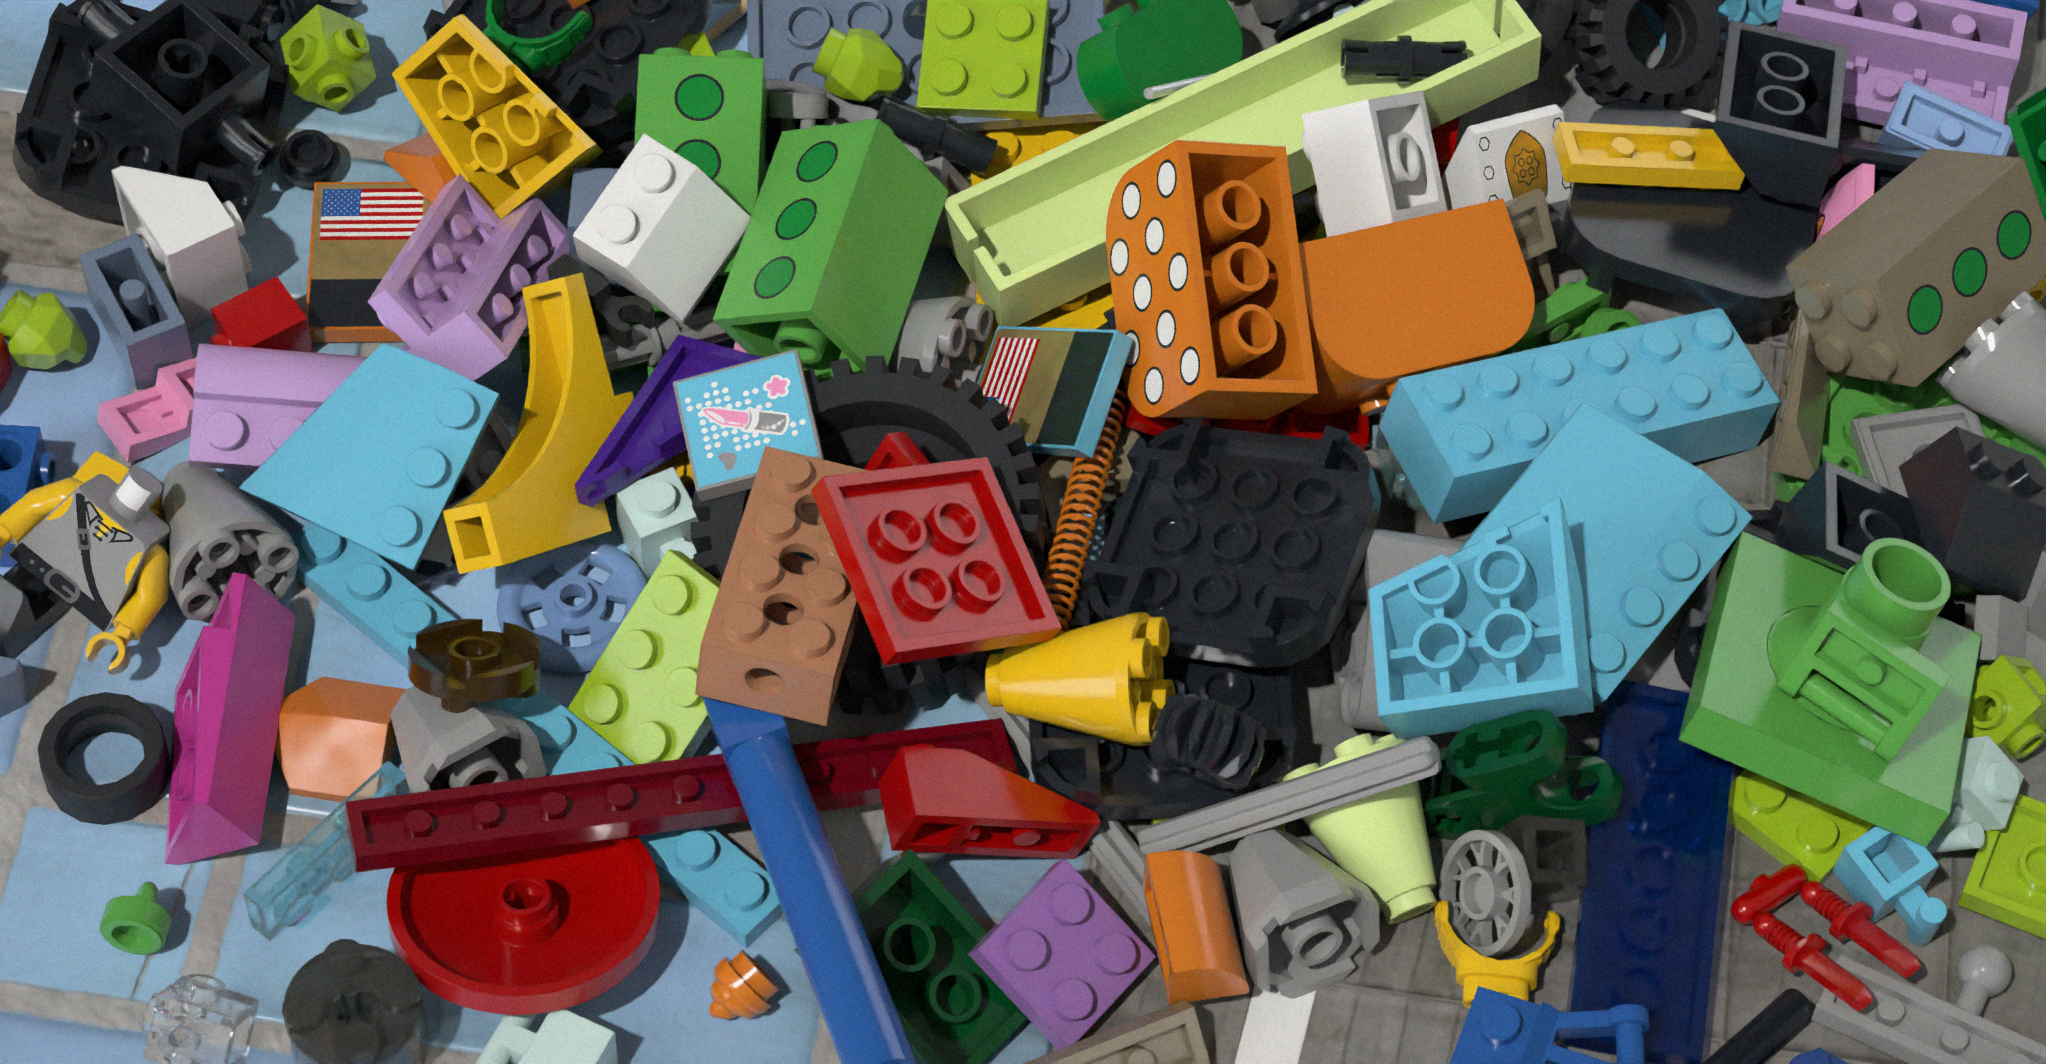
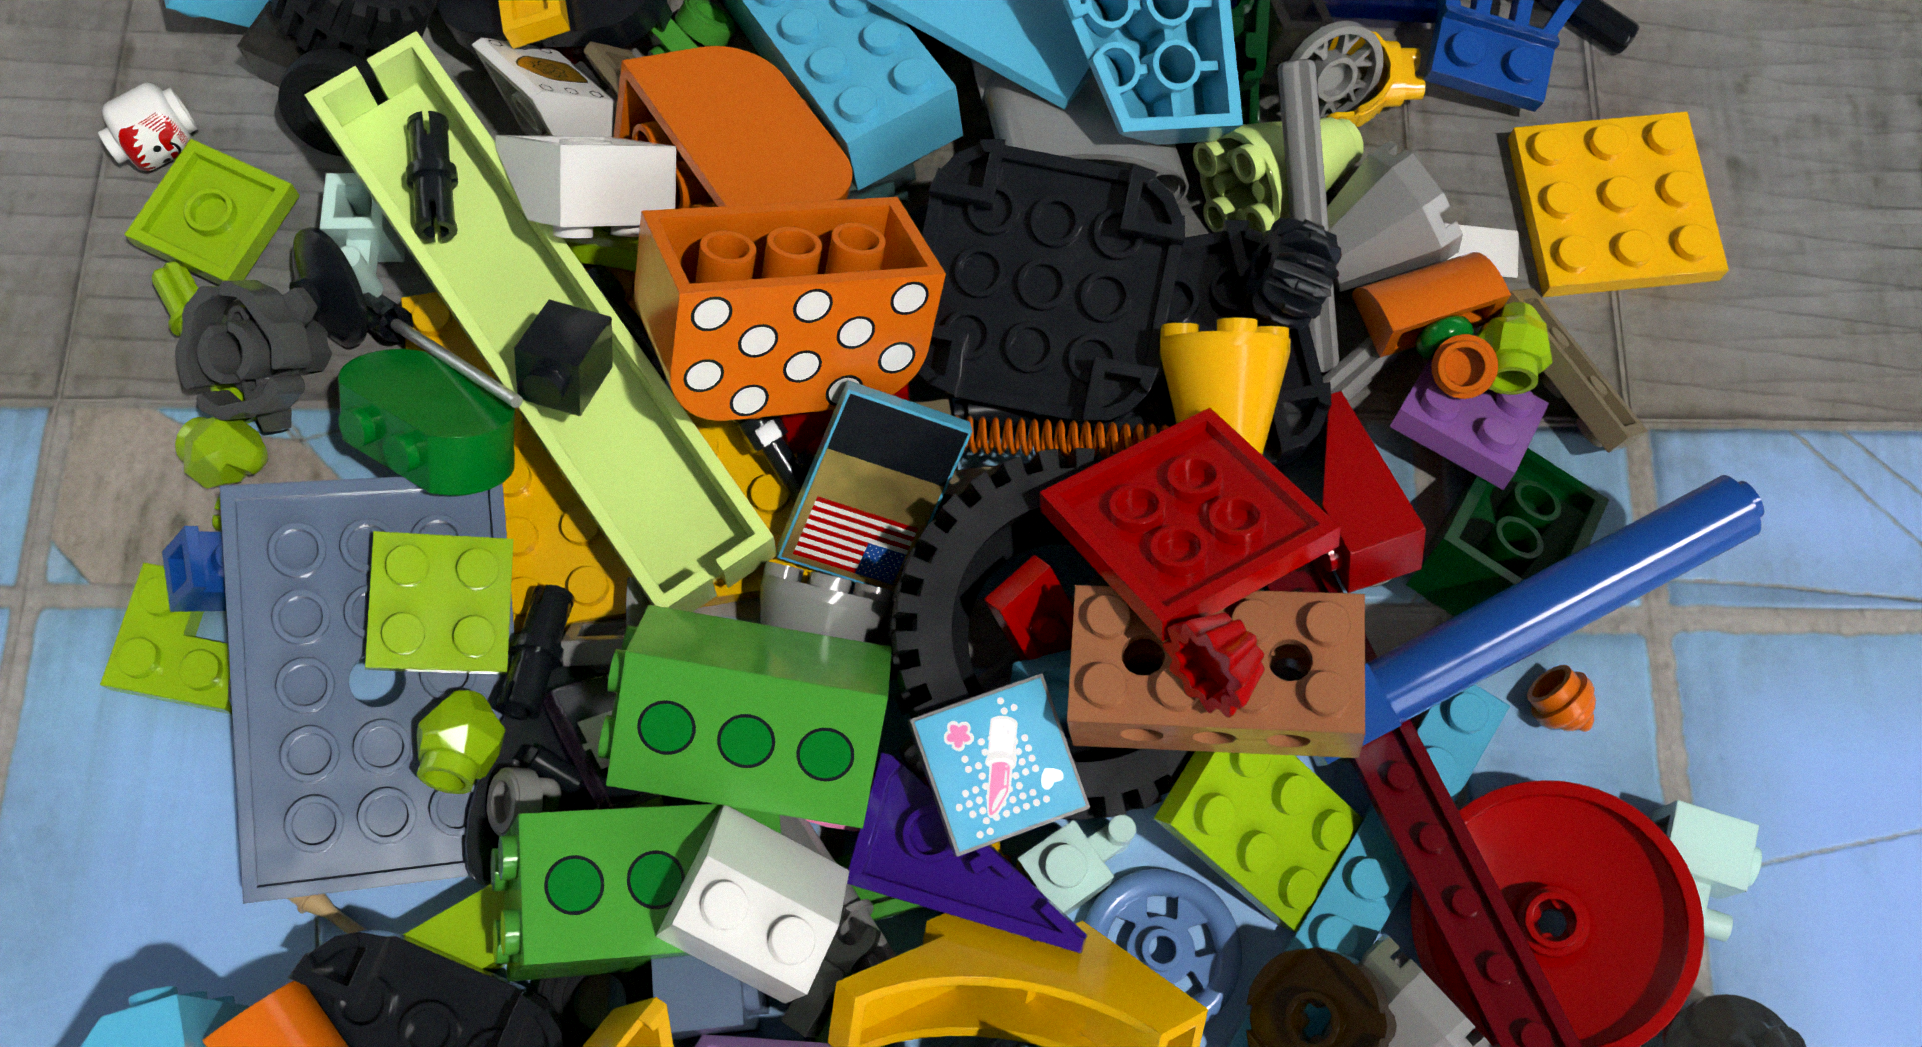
camera: 95 degrees left, 15 degrees up
none -> black brick [514,299,613,416]
none -> red piece [1163,612,1265,718]
none -> green piece [1415,315,1474,360]
none -> orange plate [1431,334,1498,399]
none -> lime rock [1476,302,1553,395]

